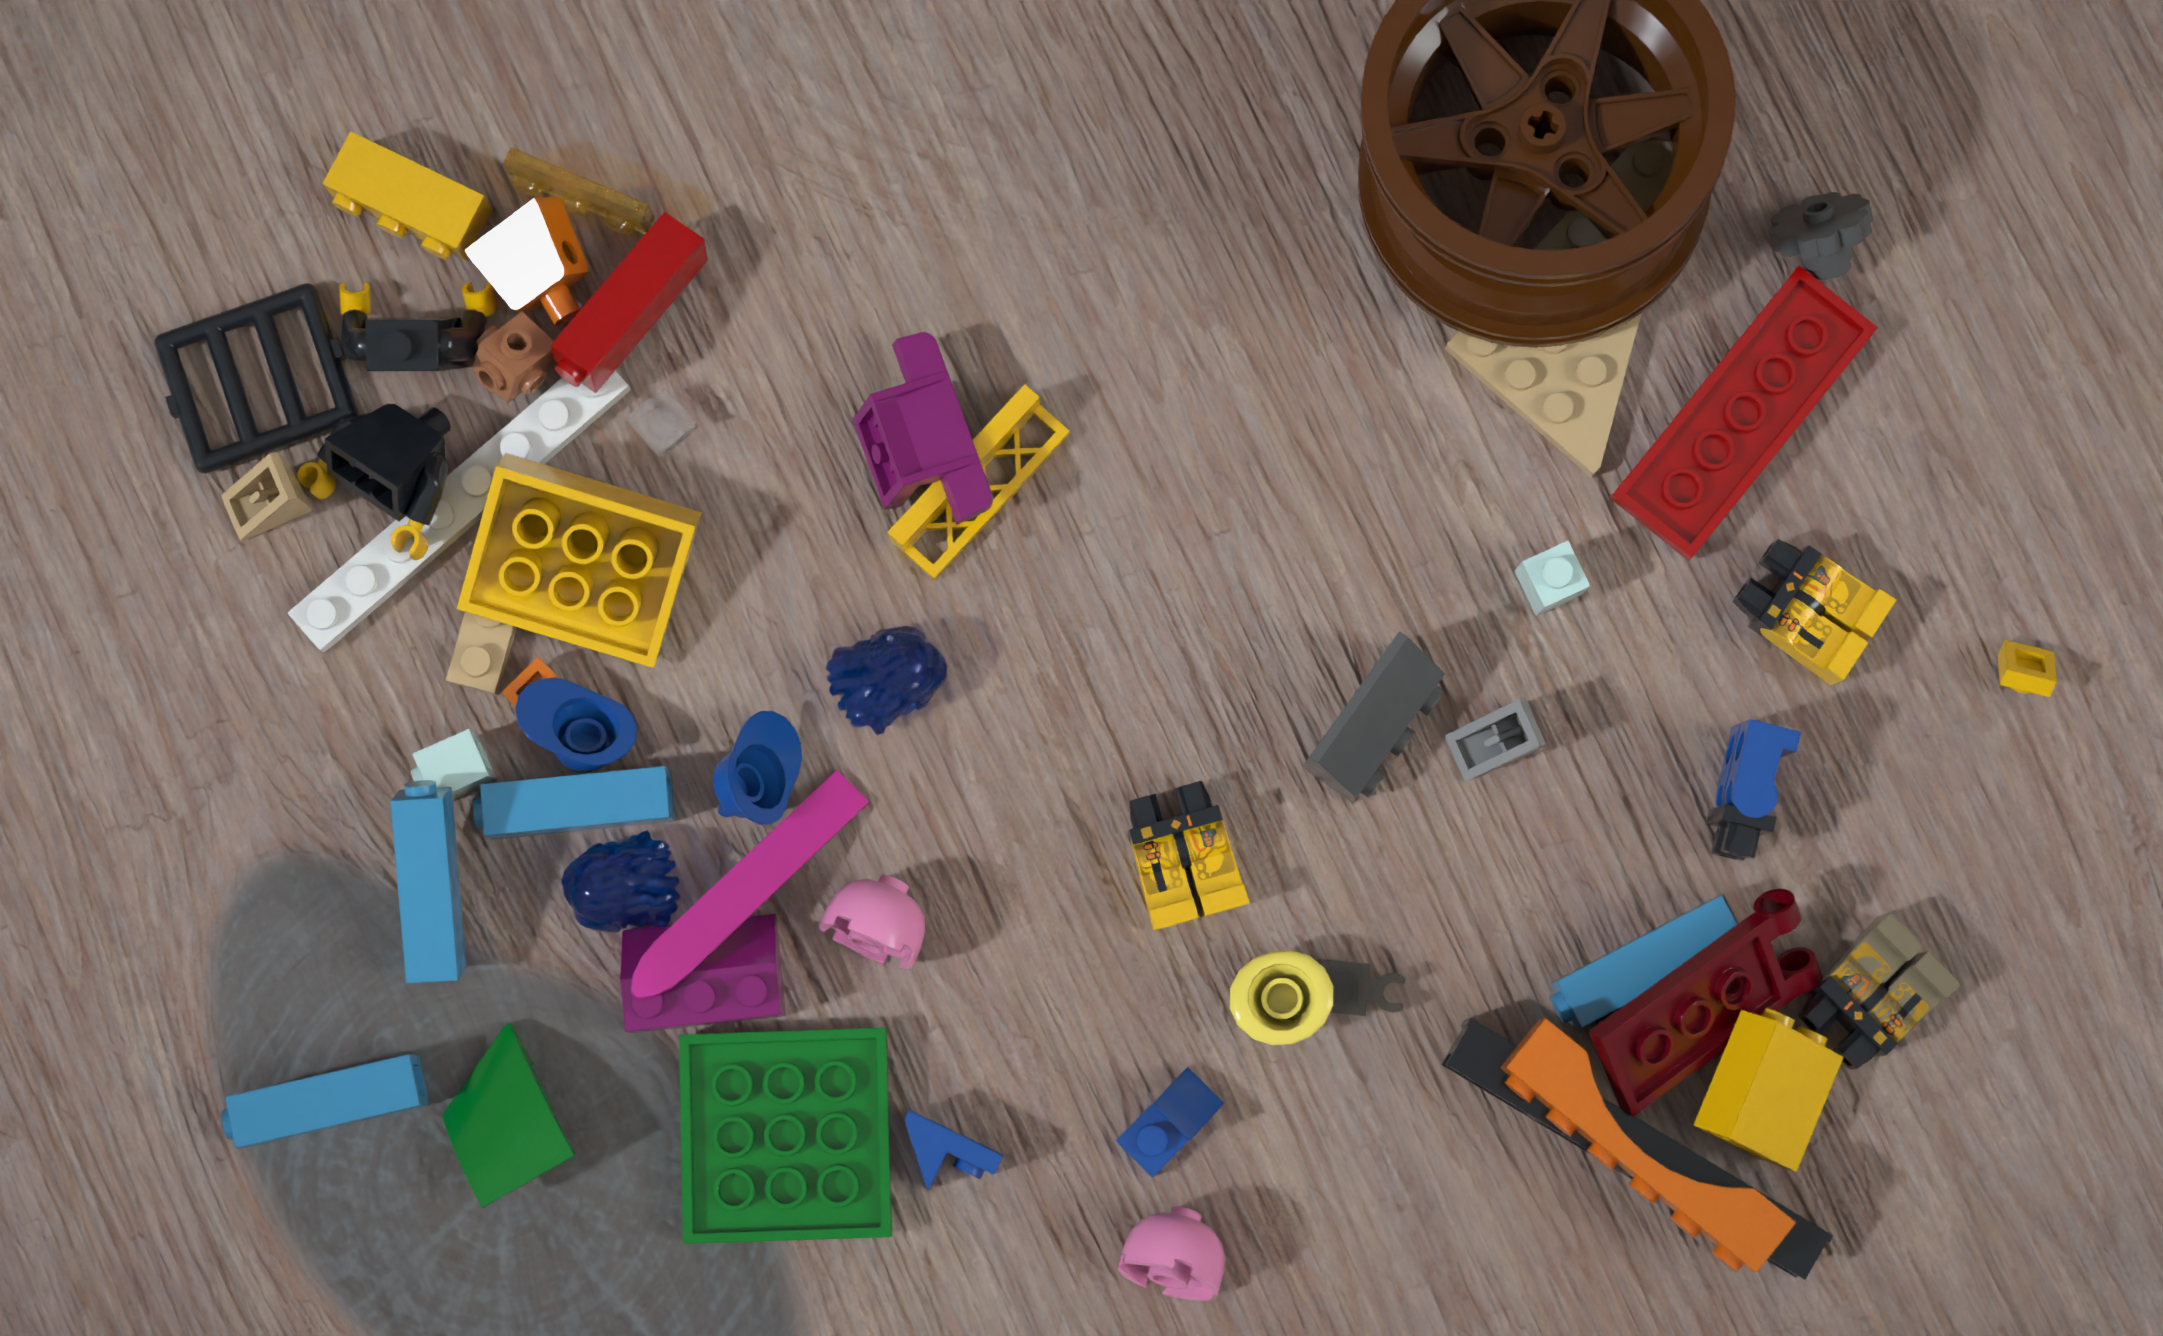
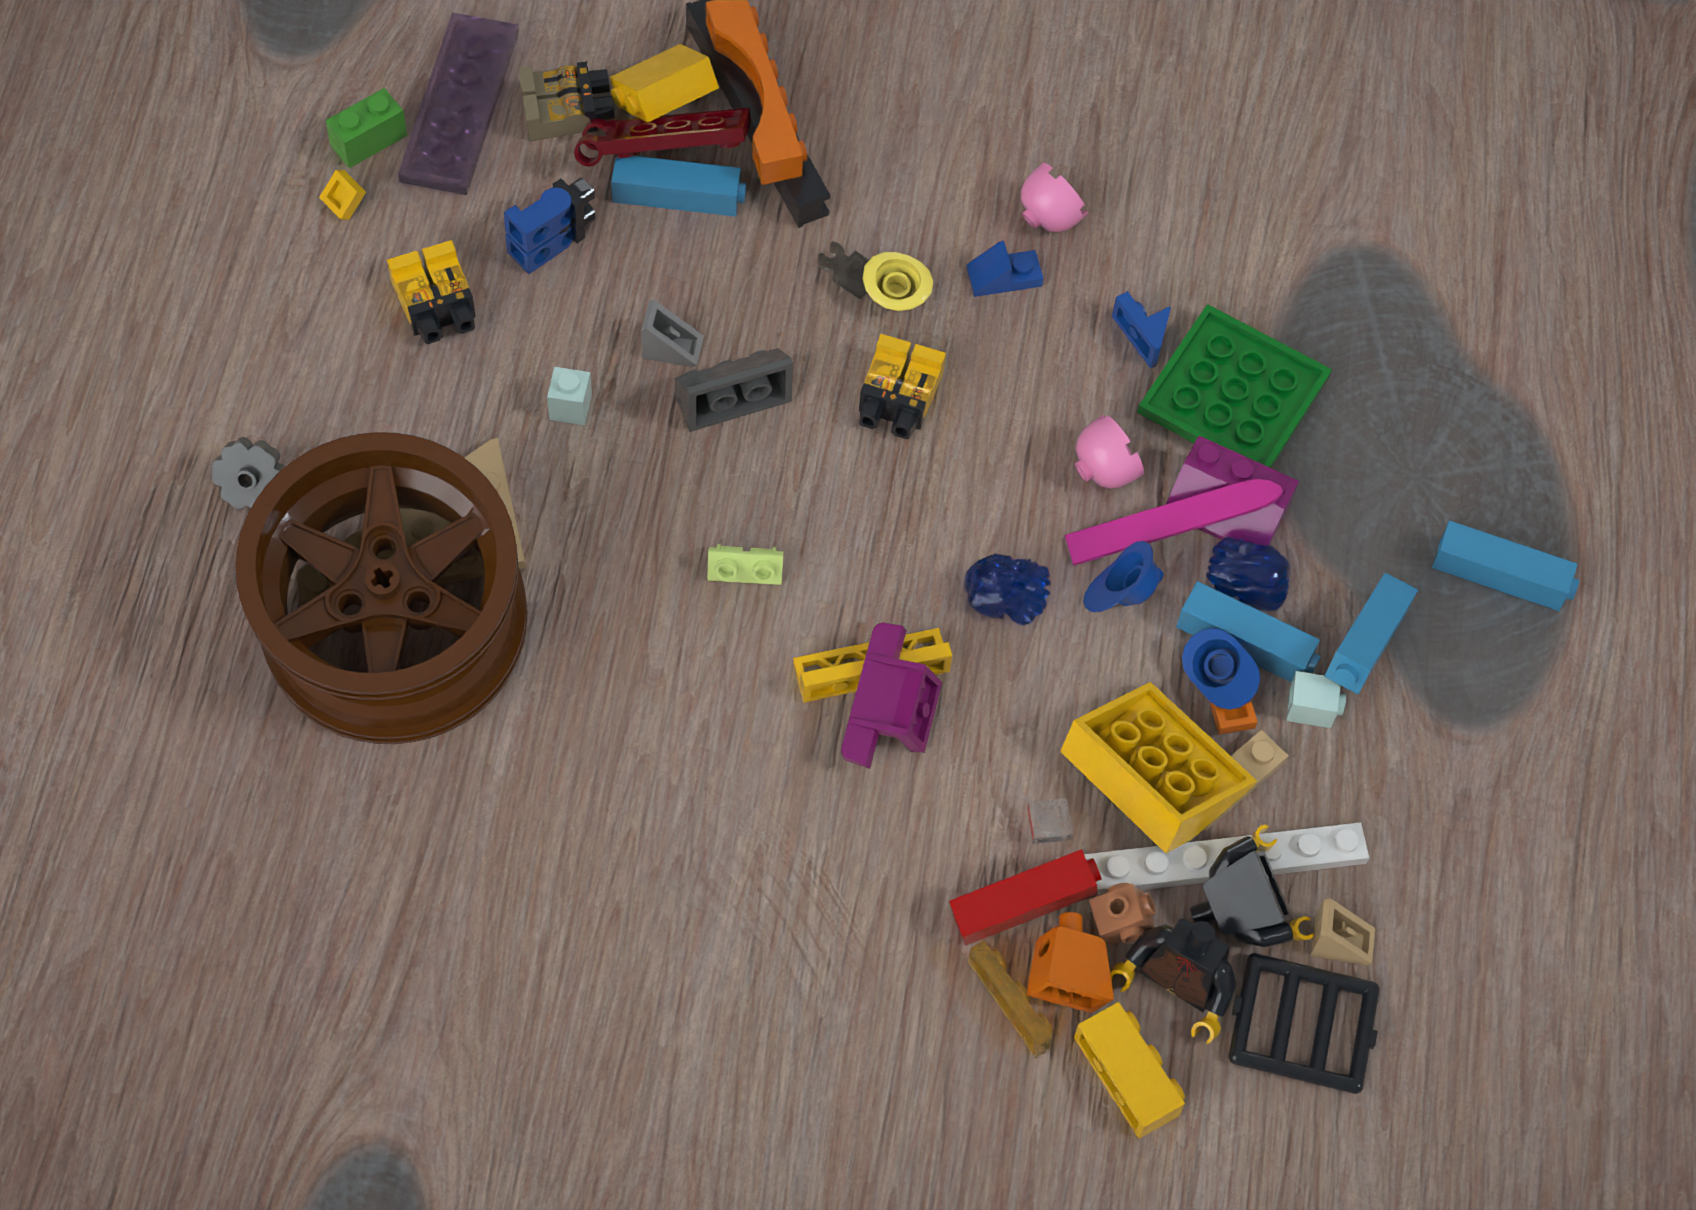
camera: 150 degrees left, 20 degrees down
green slope [442,1023,577,1208] -> none
red plate [1610,266,1878,561] -> none
none -> bright green brick [325,88,408,168]
none -> clear purple plate [398,12,519,195]
none -> yellowish green hinge [707,544,784,585]

